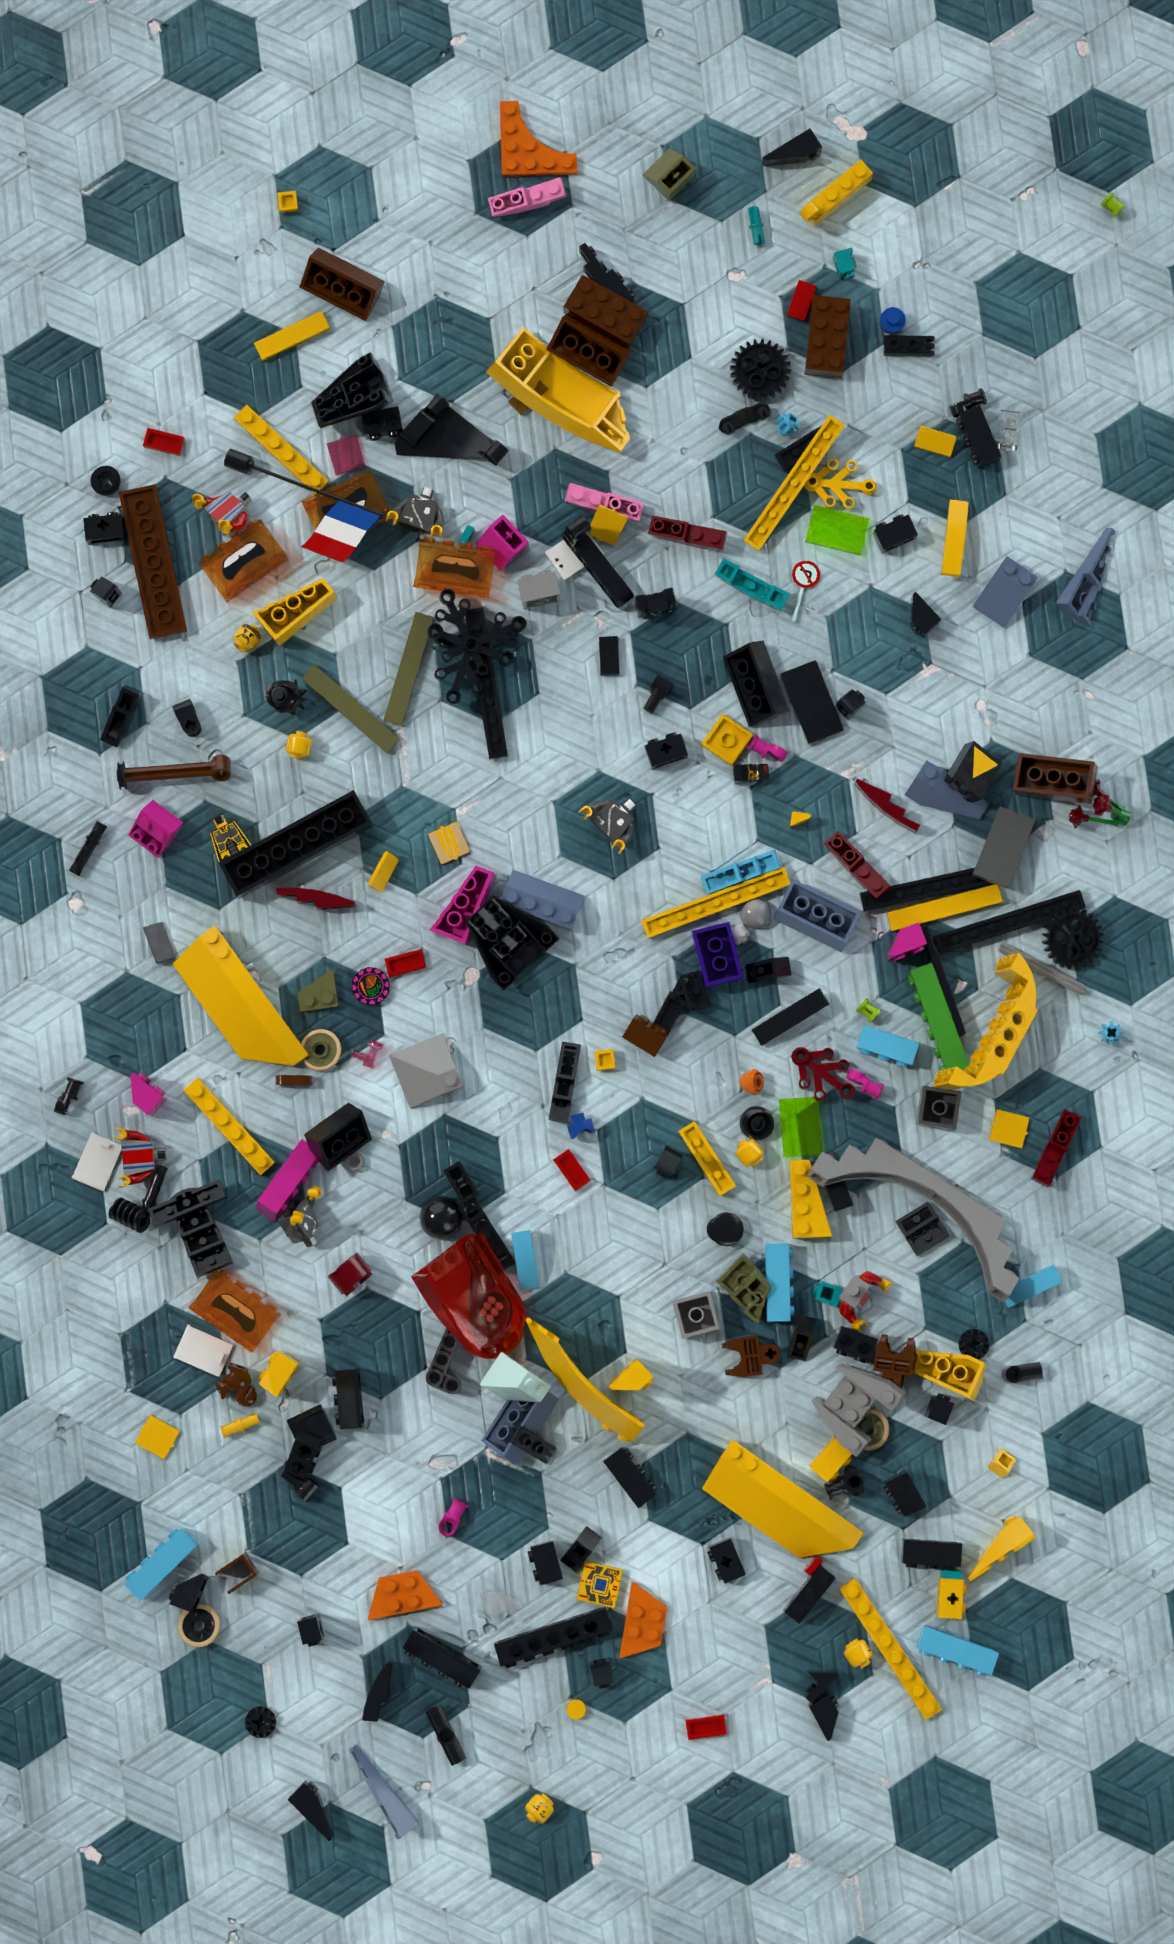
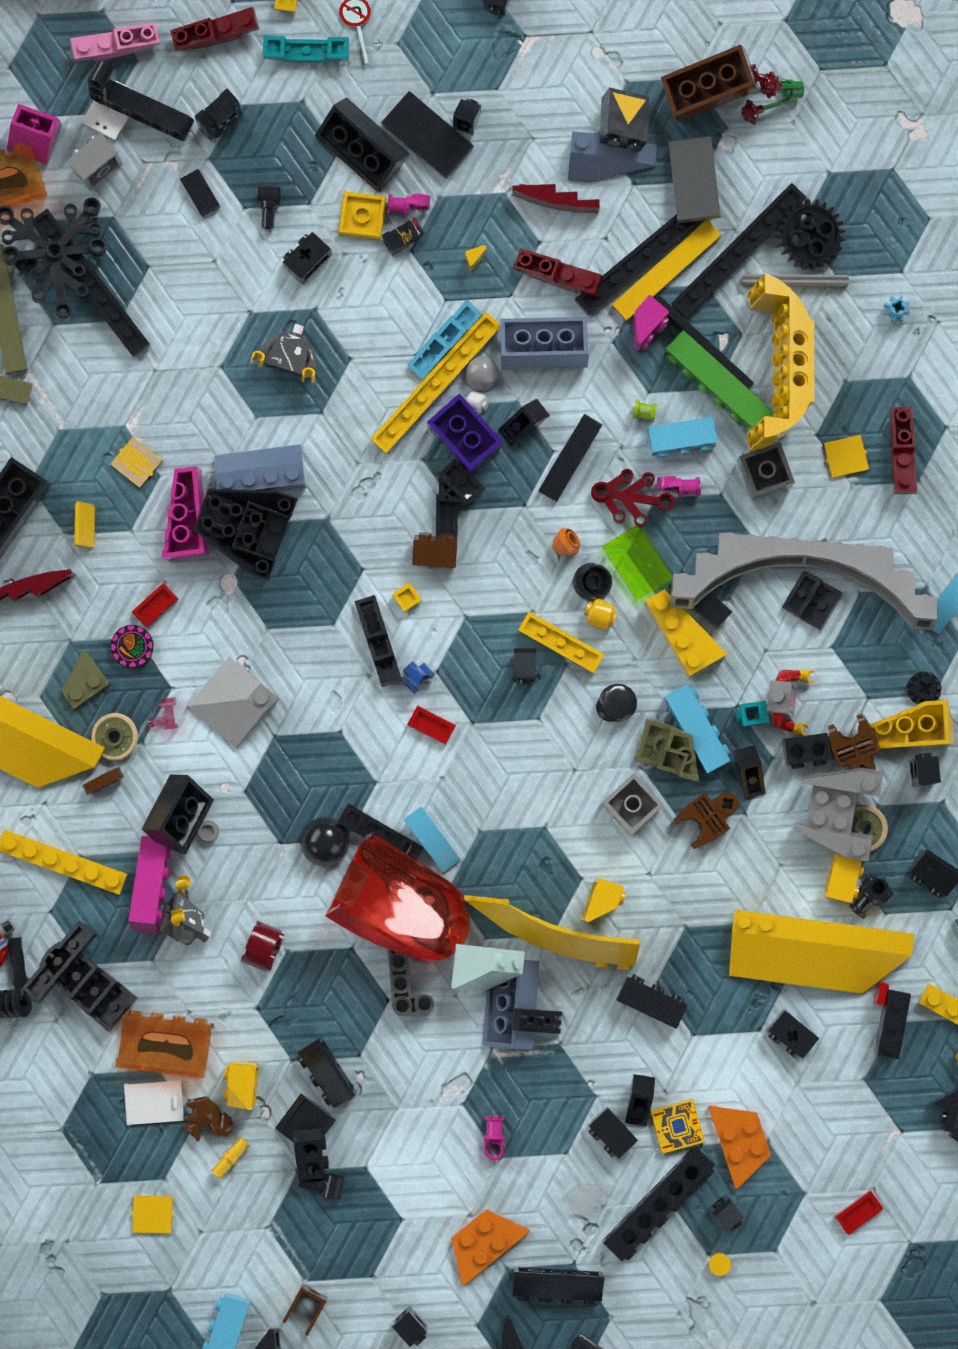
camera: 30 degrees left, 0 degrees up
black brick [443,1161,480,1204] -> none
yellow piece [589,504,628,546] -> none

